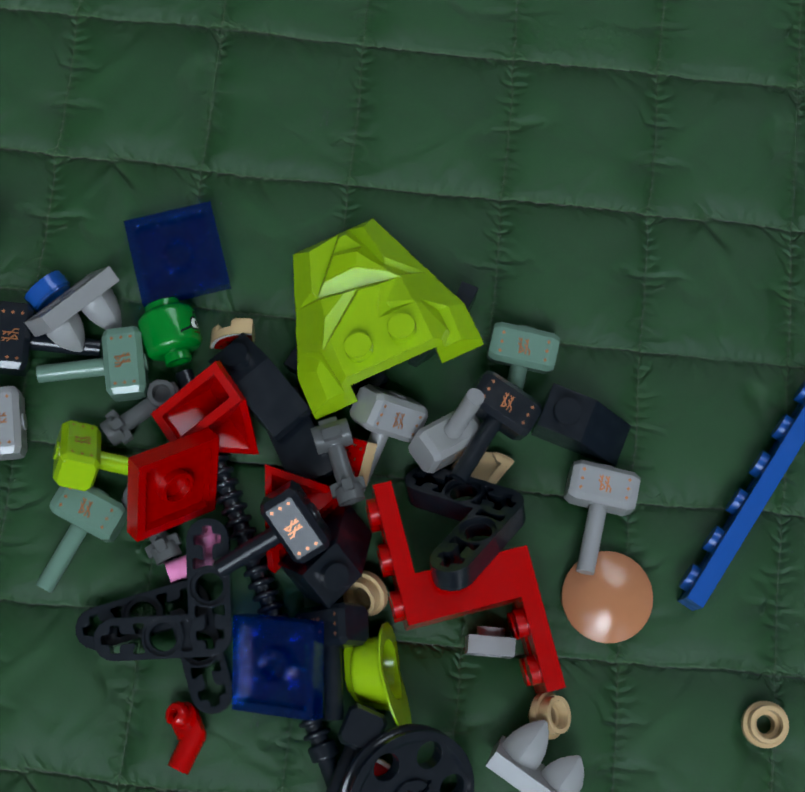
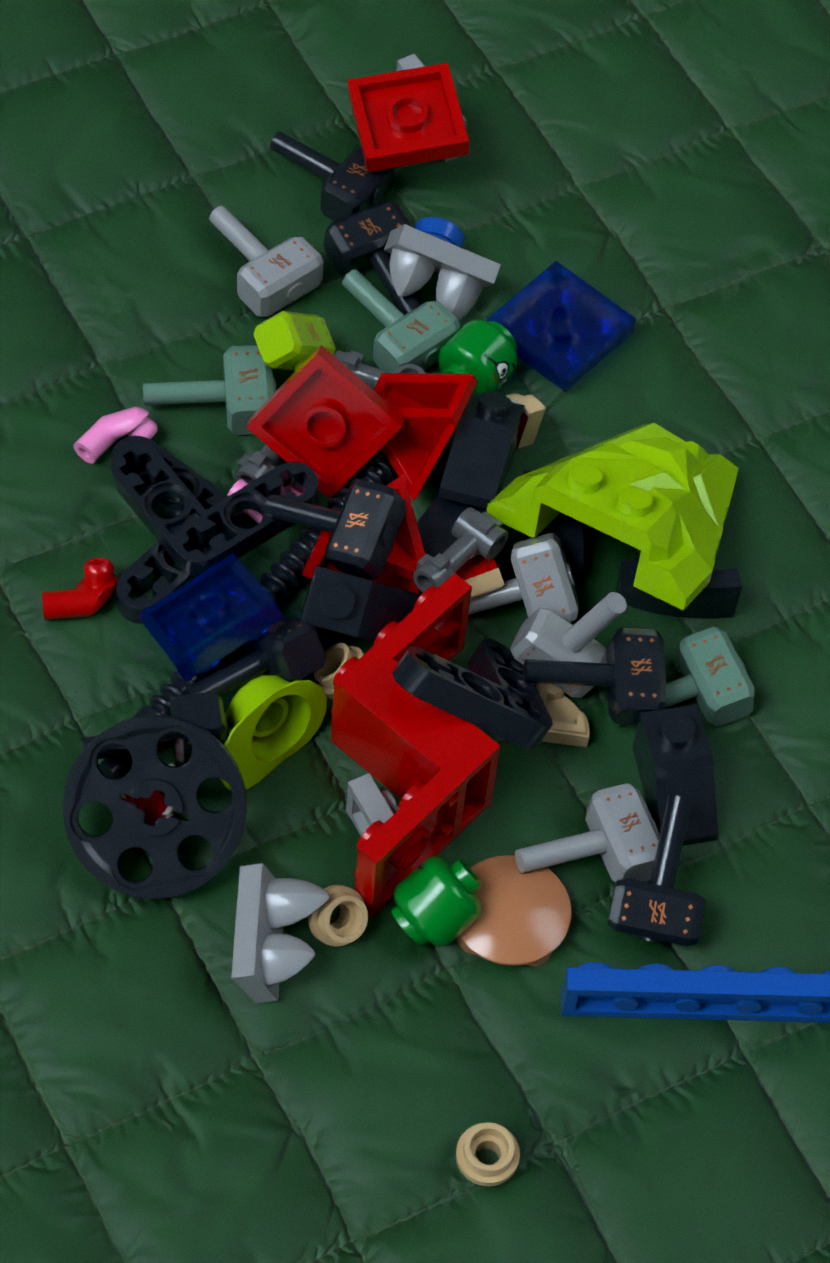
camera: 60 degrees right, 20 degrees down
none -> bright pink arm [74,406,157,464]
none -> green head [391,856,483,947]
none -> black piece [607,794,706,947]

